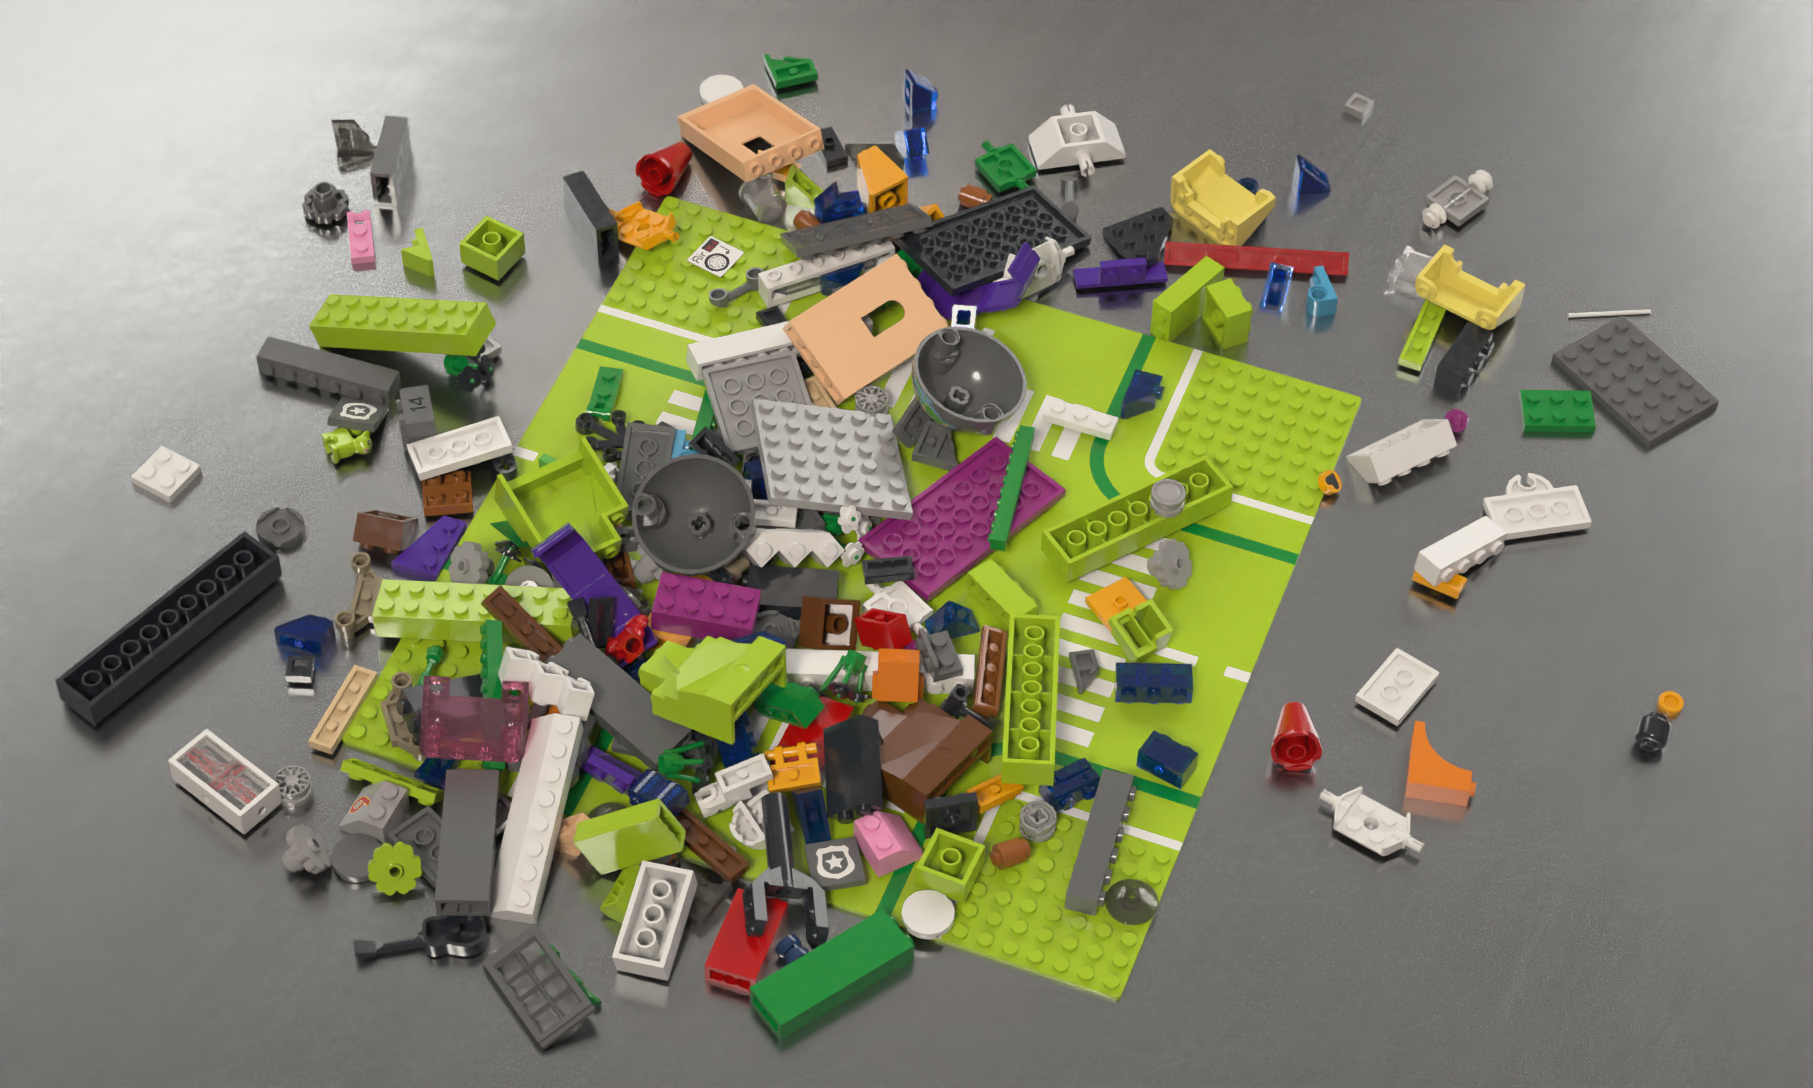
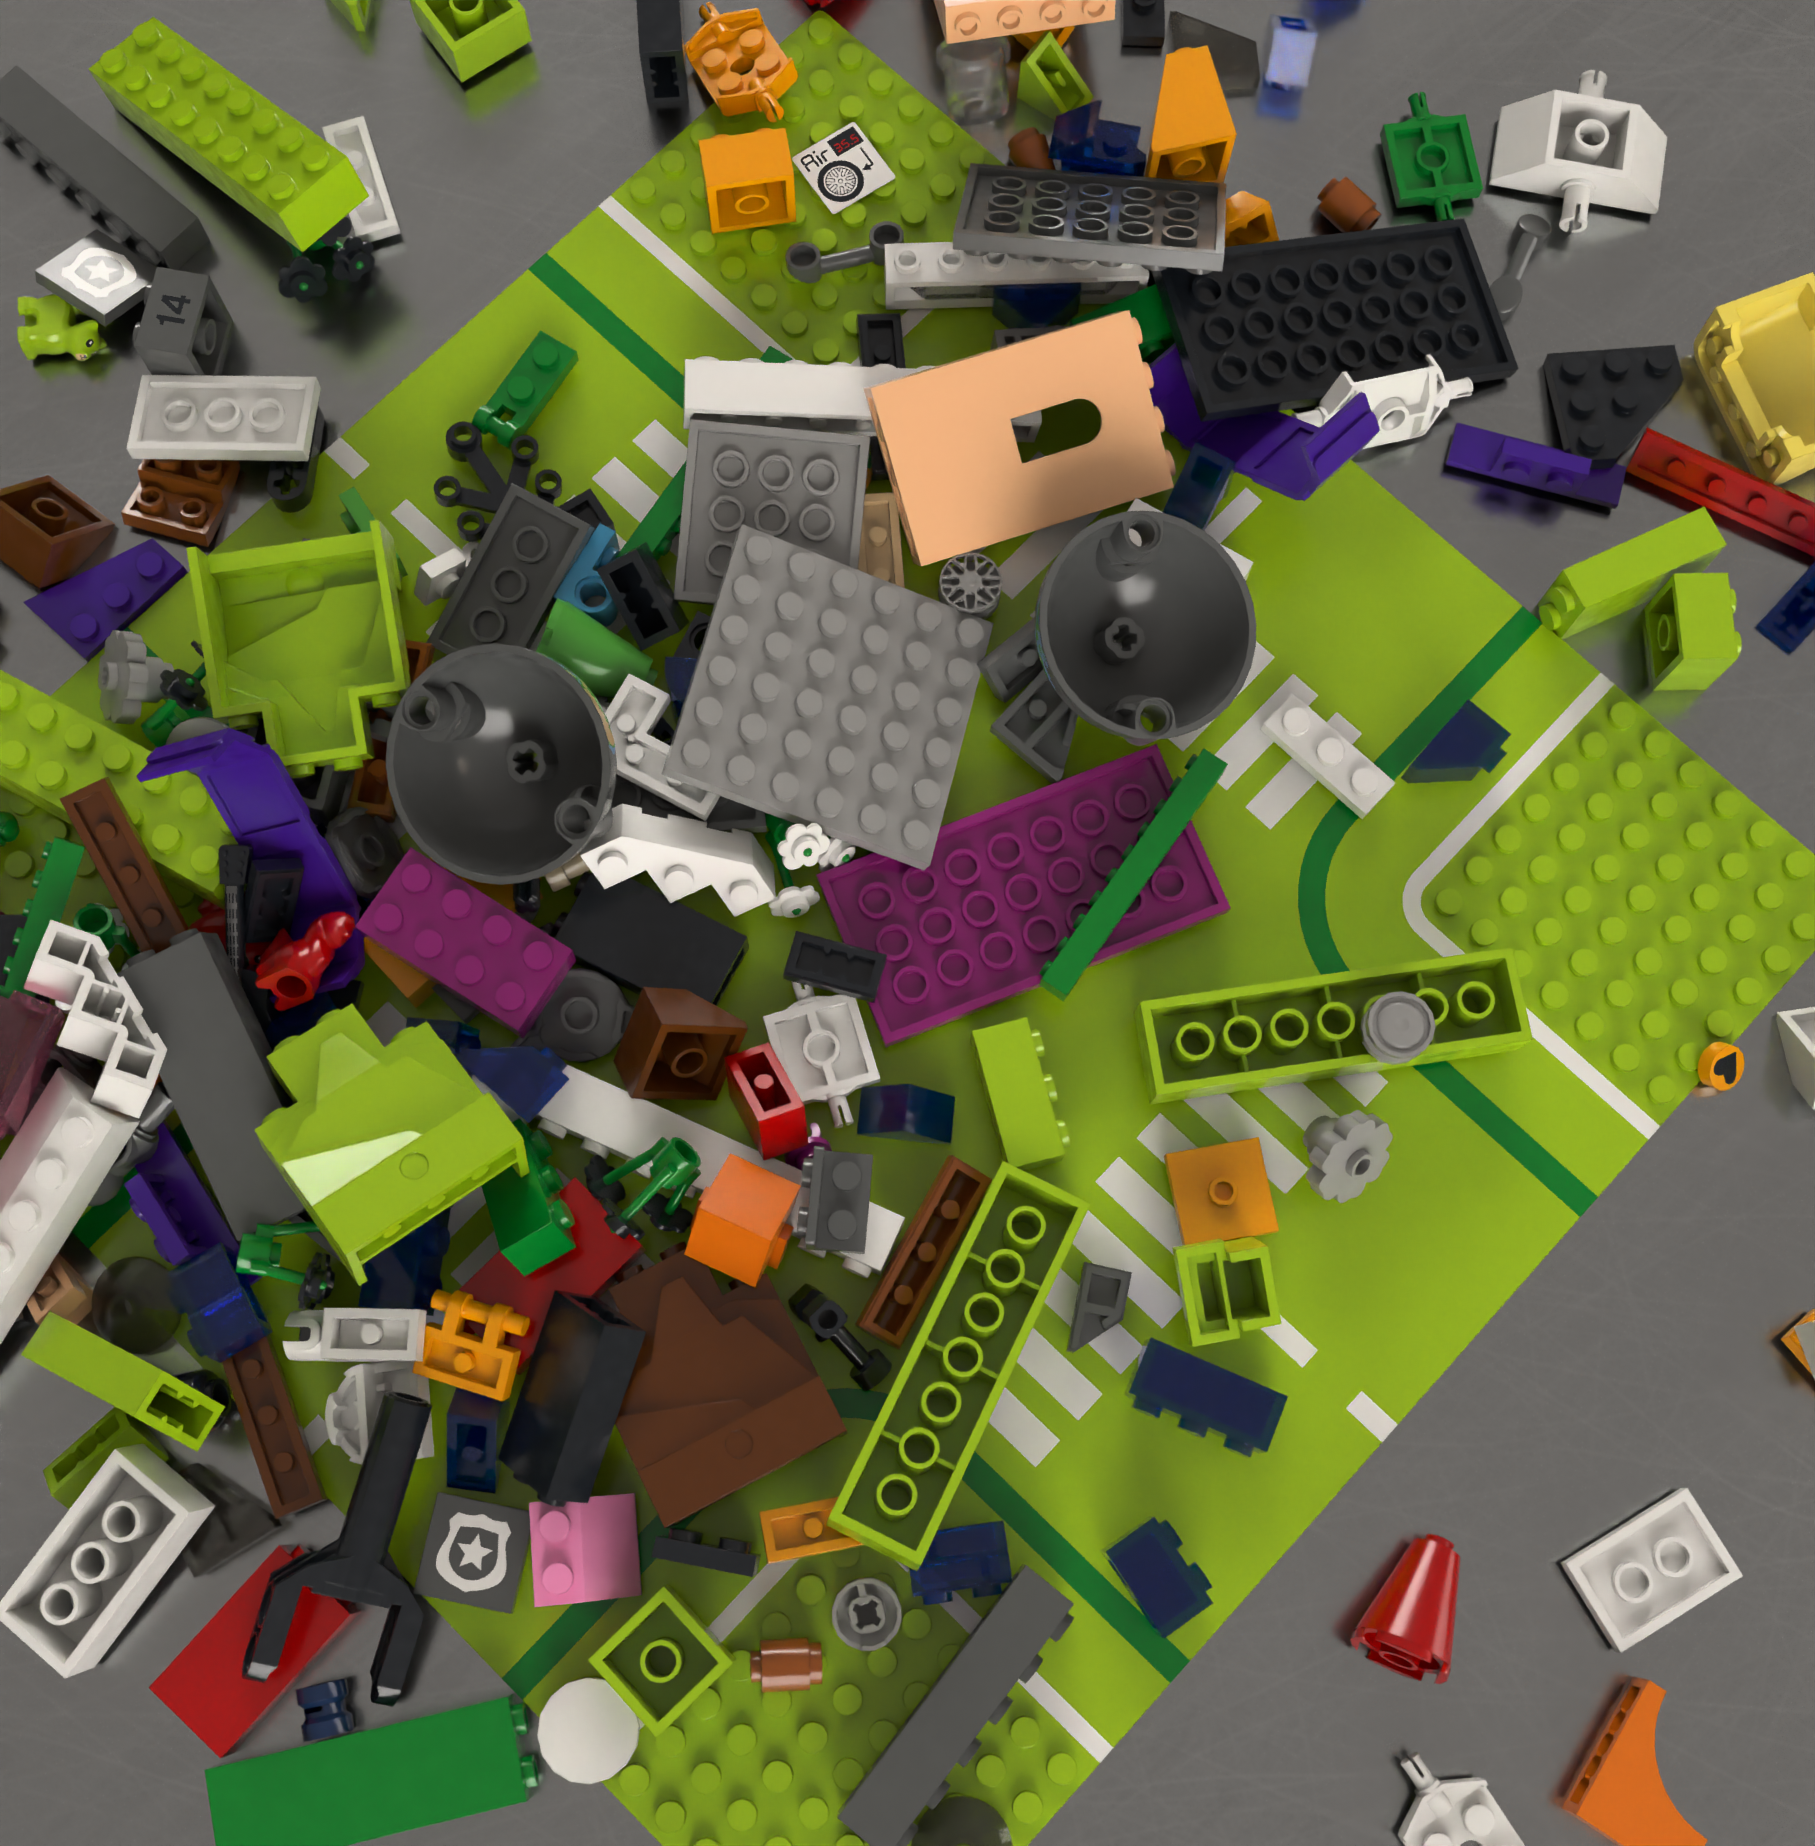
camera: 20 degrees right, 25 degrees up
none -> light orange brick [698,128,796,234]

